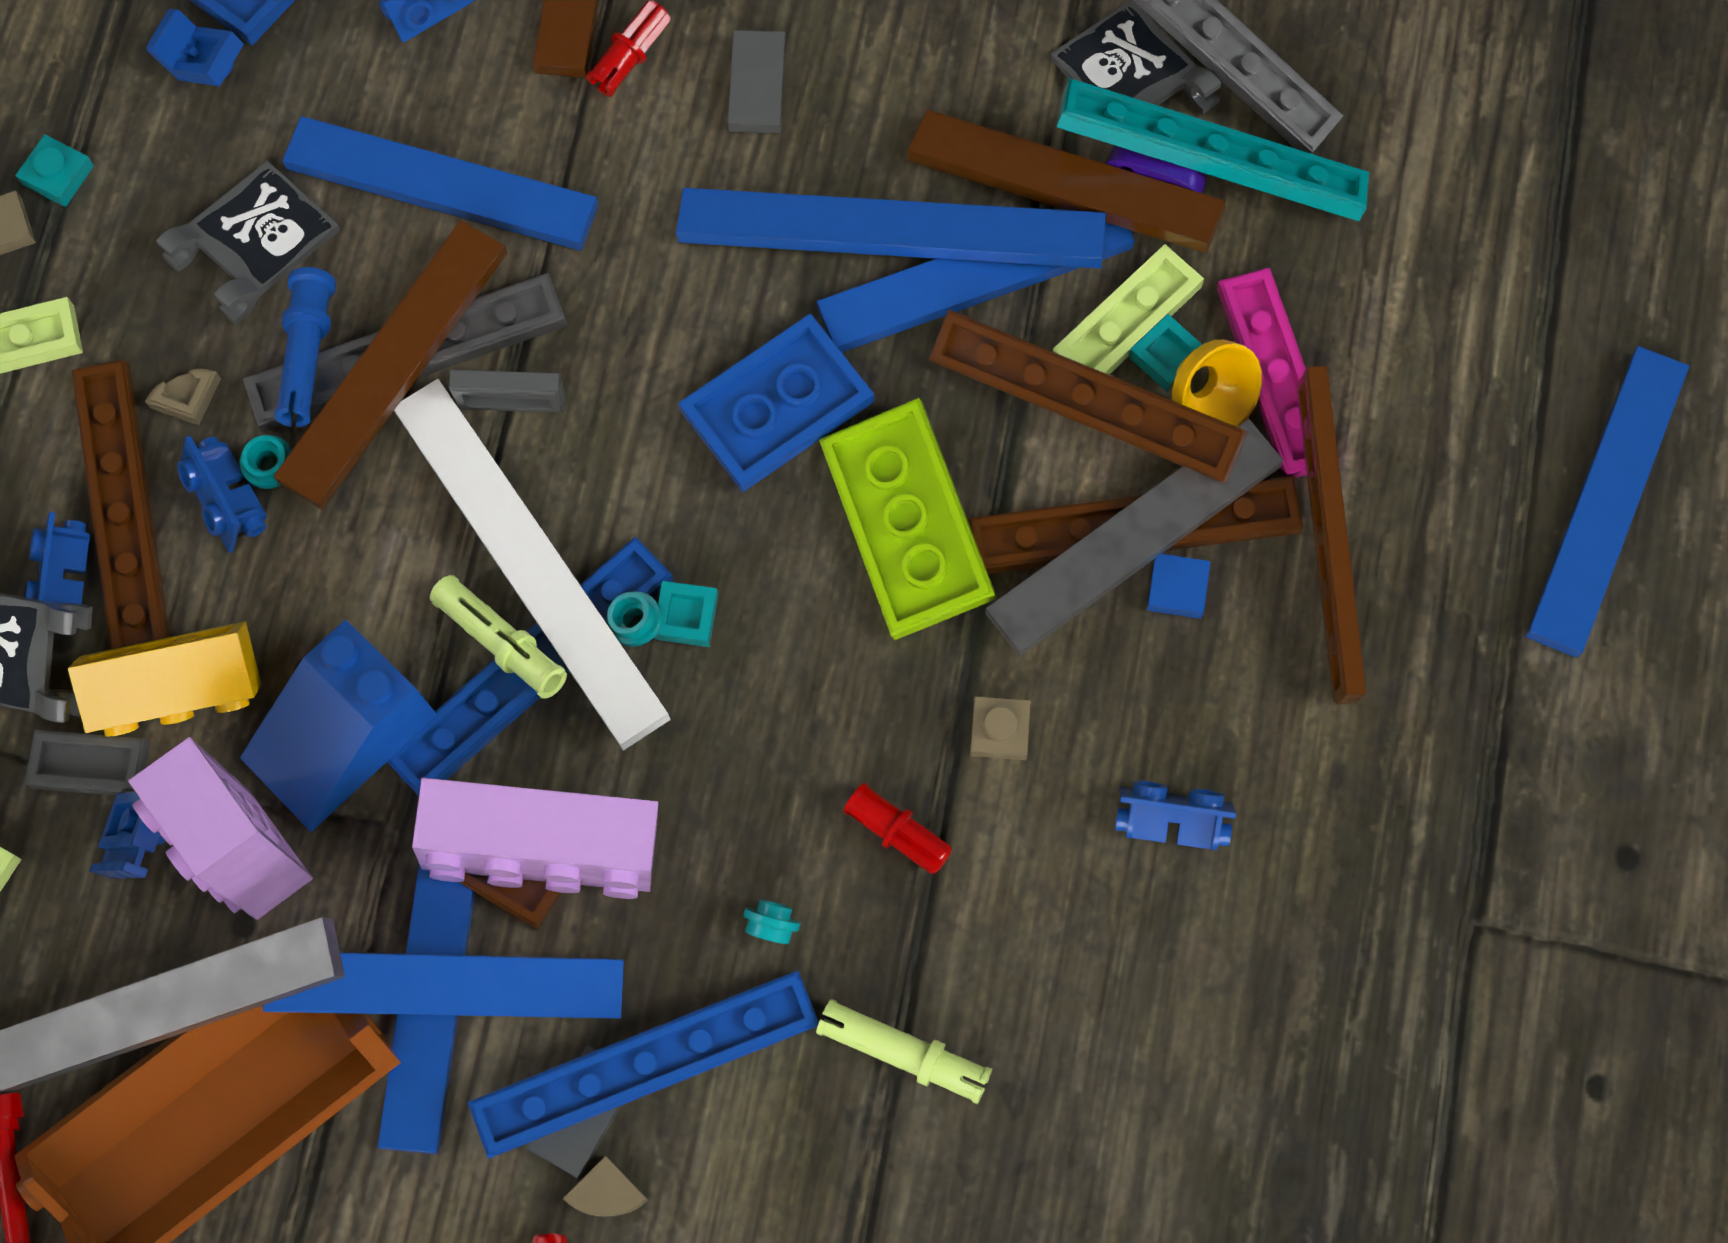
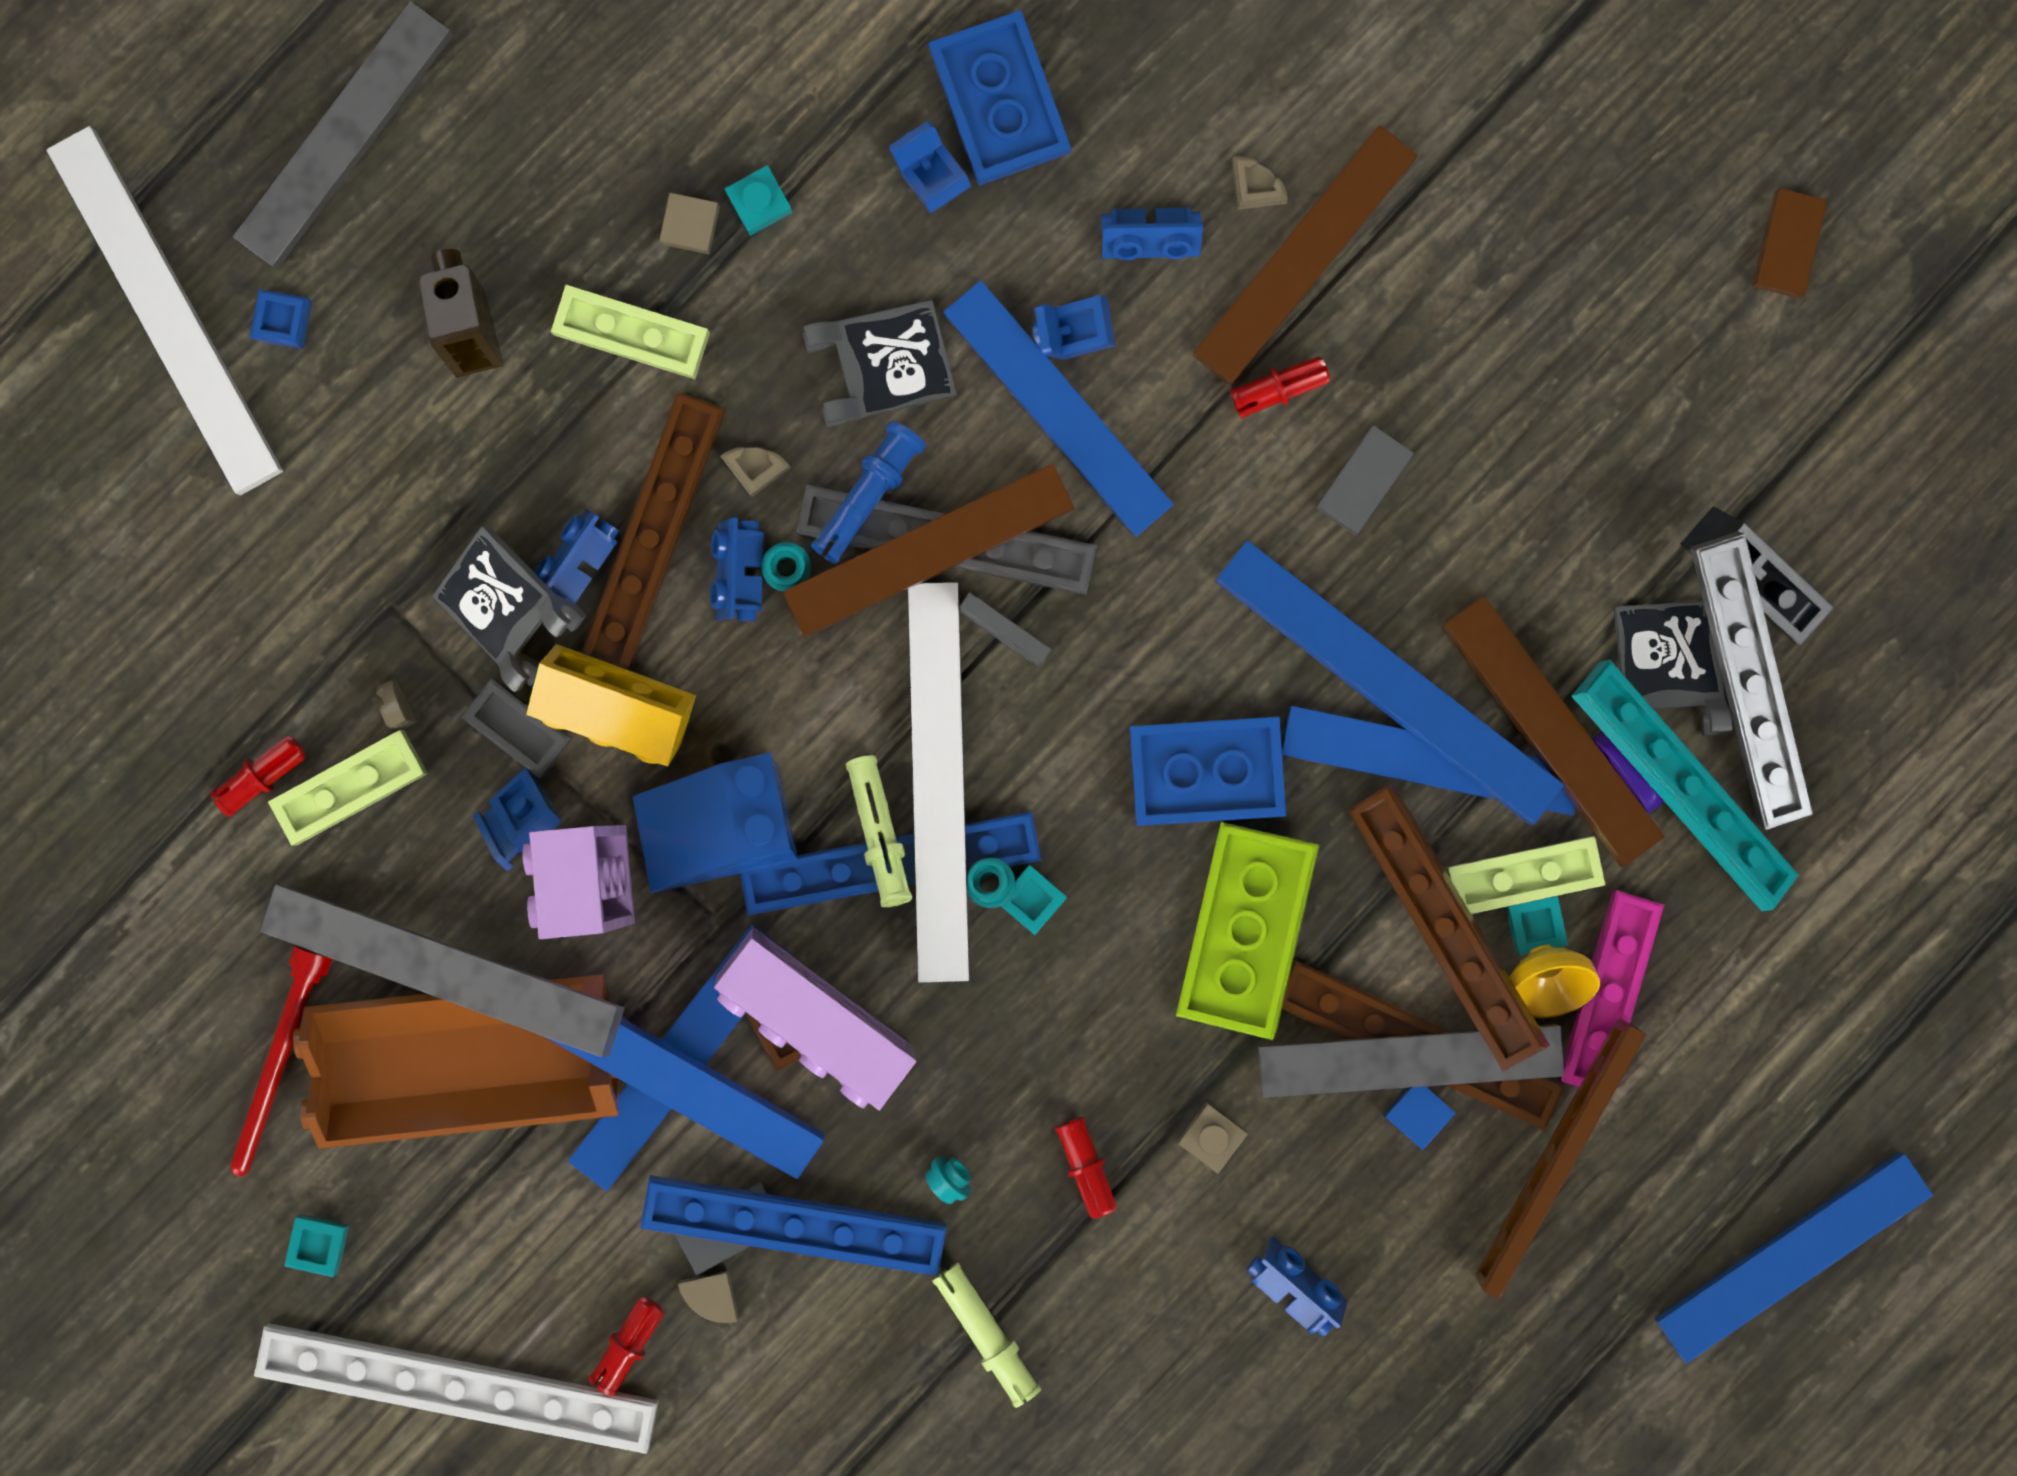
camera: 25 degrees right, 15 degrees up
none -> blue bracket [1033,295,1116,360]

